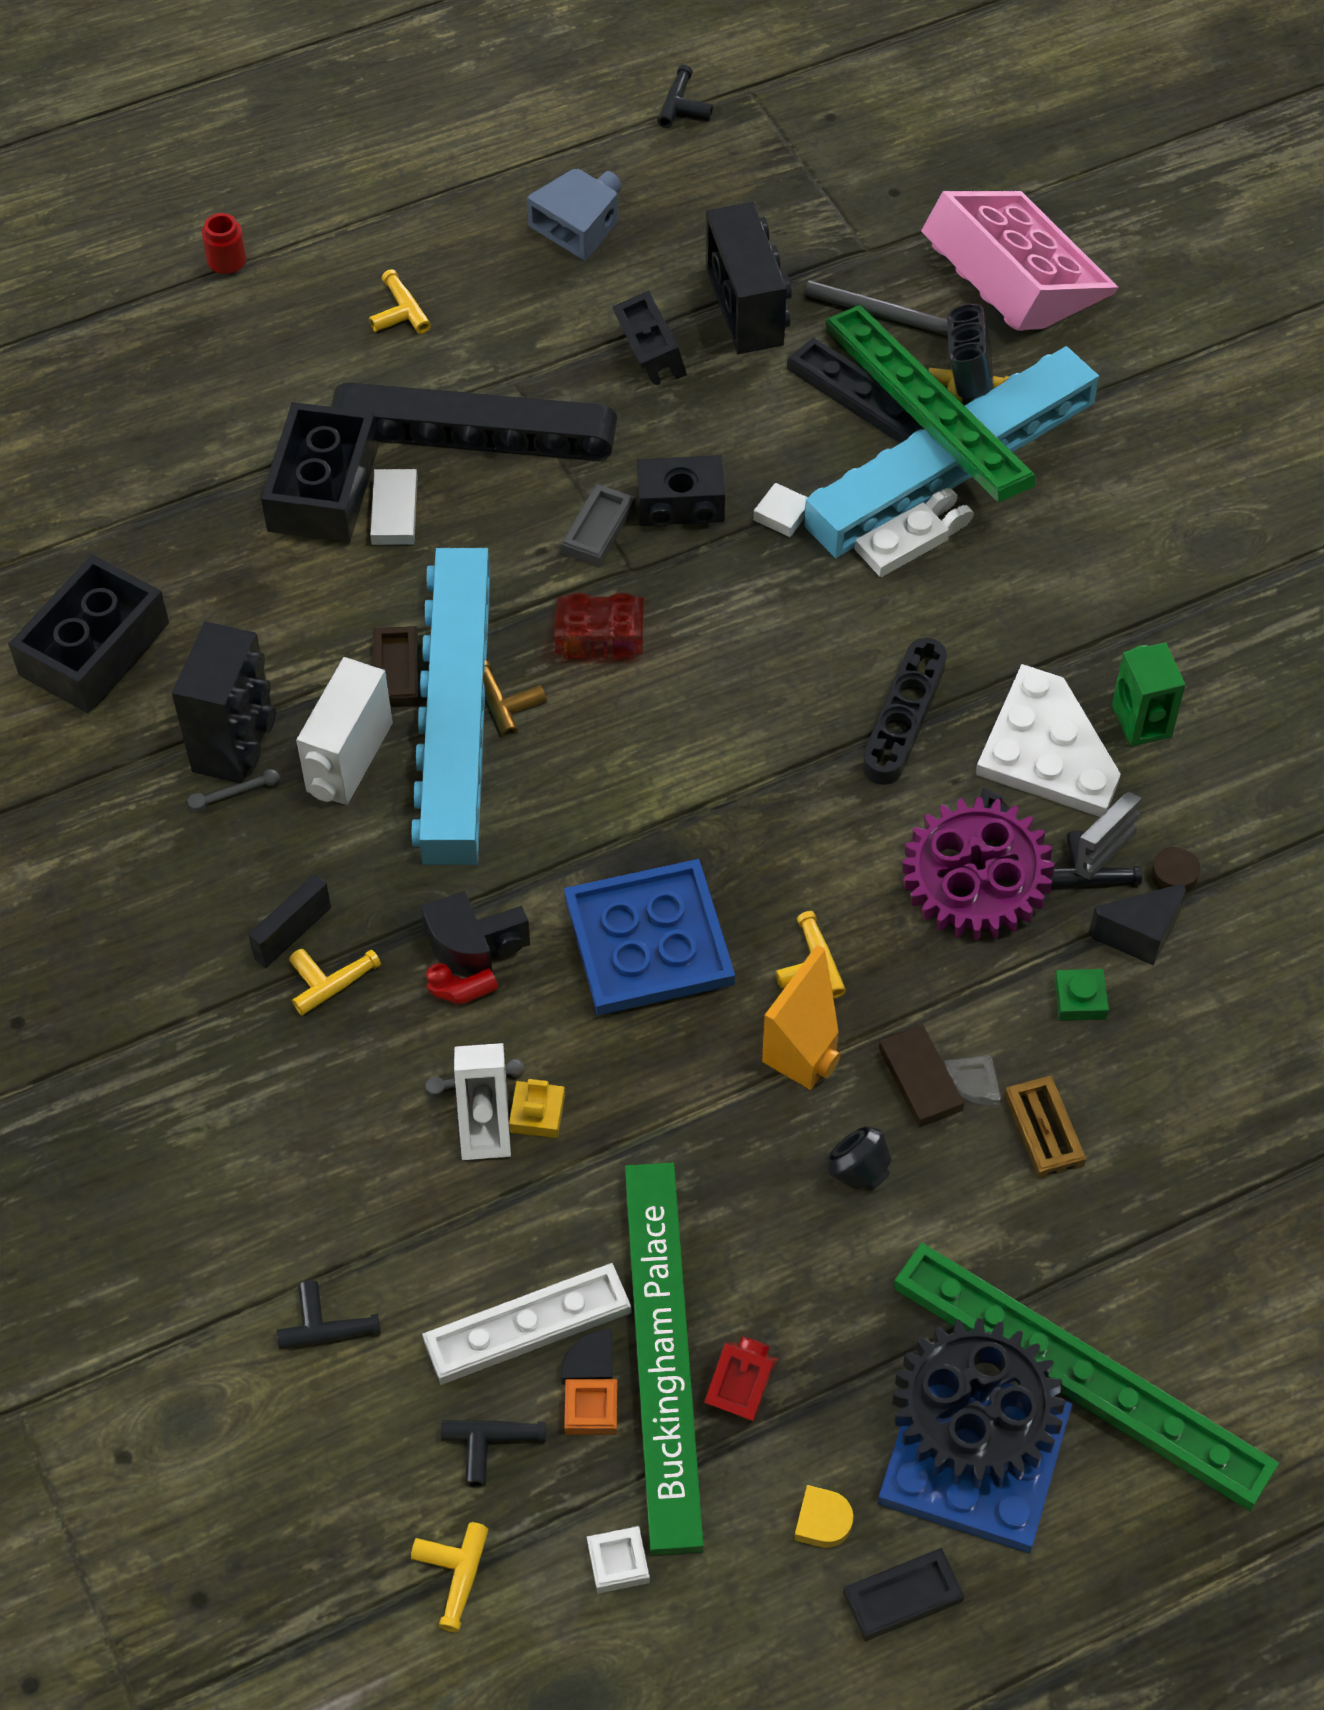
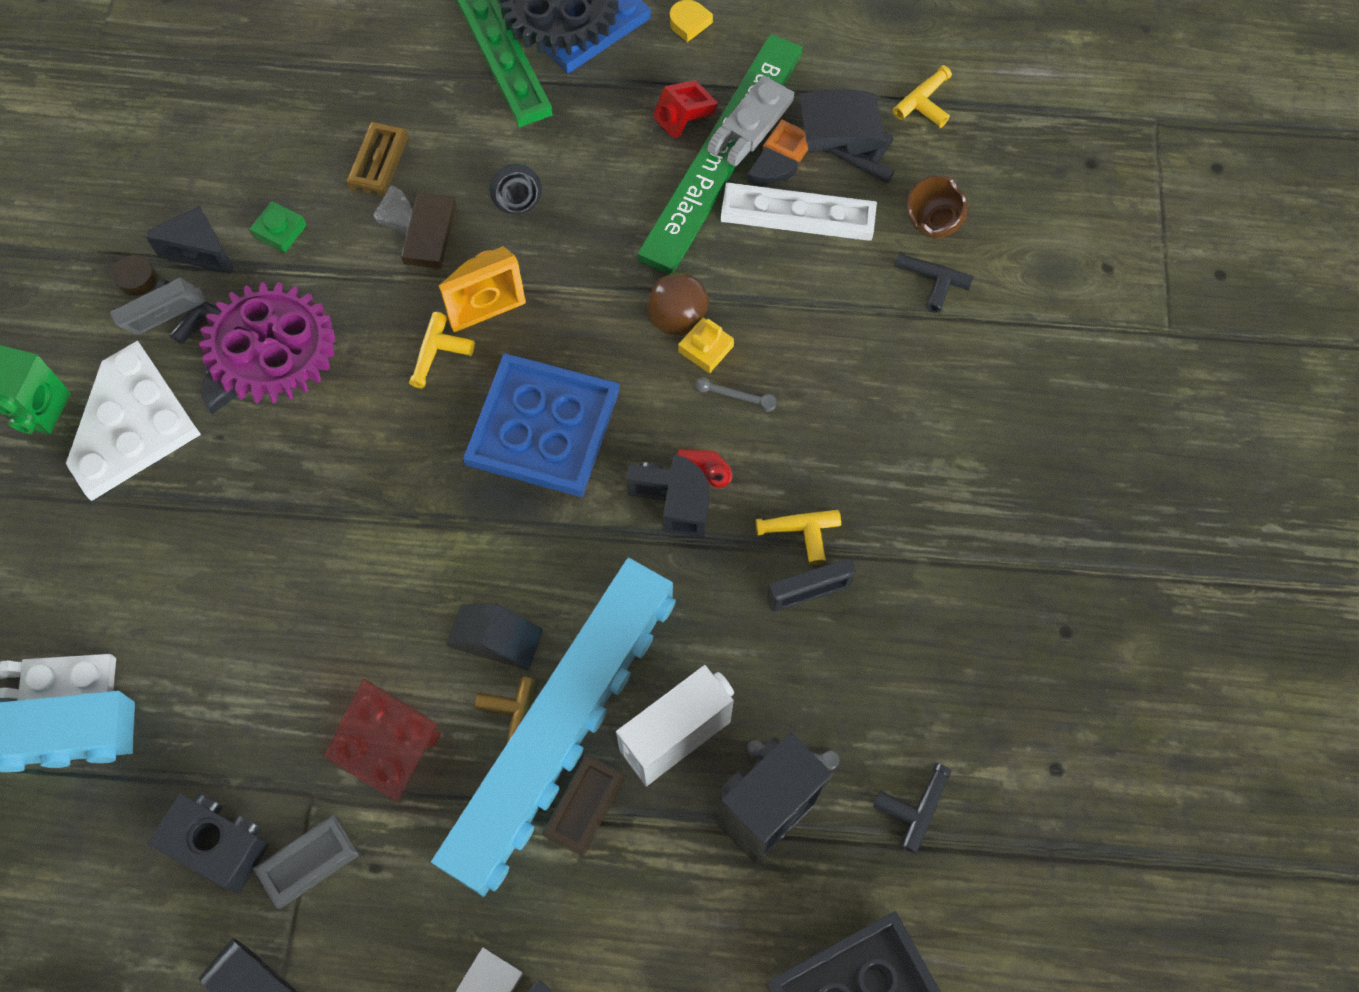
camera: 150 degrees left, 10 degrees up
white slope [454,1043,511,1160] -> none
white tile [587,1526,650,1594] -> none
white tile [753,483,807,537] -> none
black beam [863,638,947,785] -> none
none -> black slope [446,603,543,671]
none -> reddish brown hair [647,272,710,335]
none -> light grey hinge [707,75,794,167]
none -> black slope [799,89,886,156]
none -> black piece [873,763,952,854]
none -> reddish brown hair [907,175,968,239]

